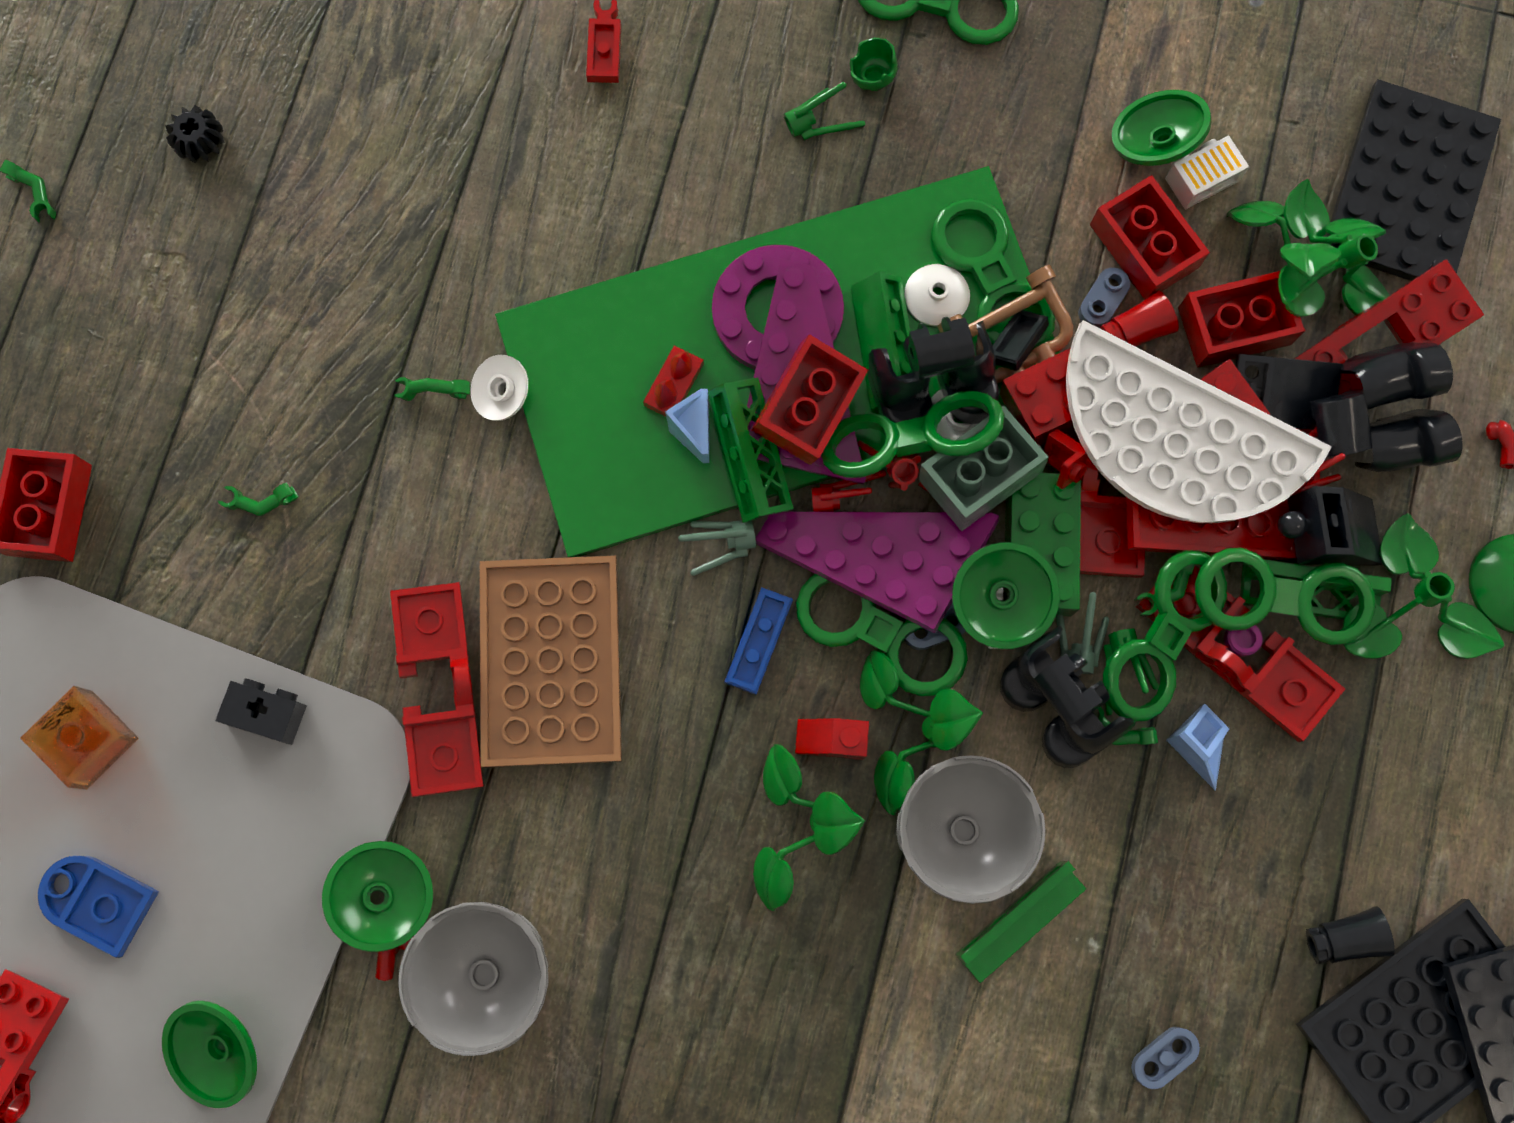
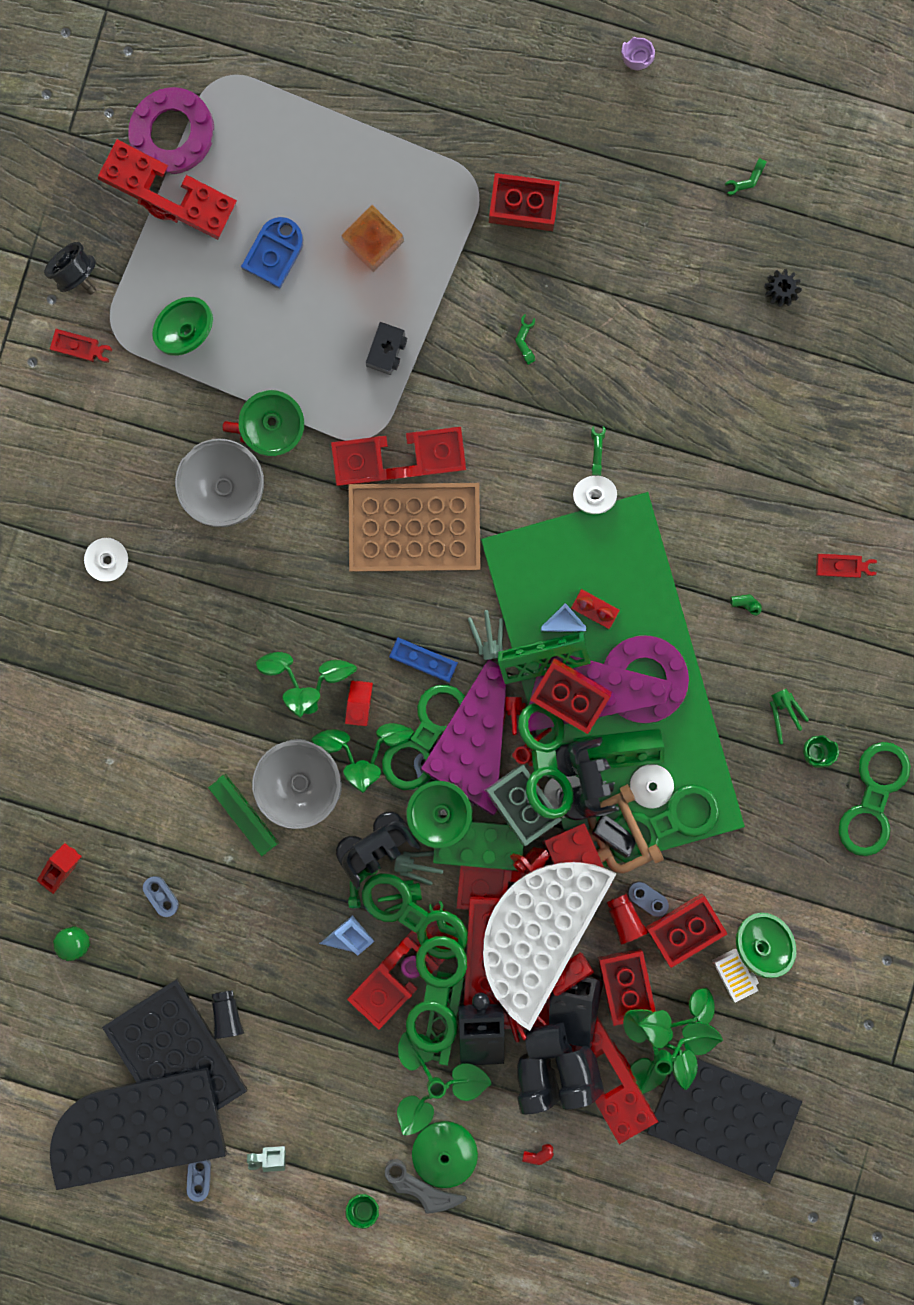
camera: 90 degrees right, 10 degrees up
none -> green arm [730,594,762,616]

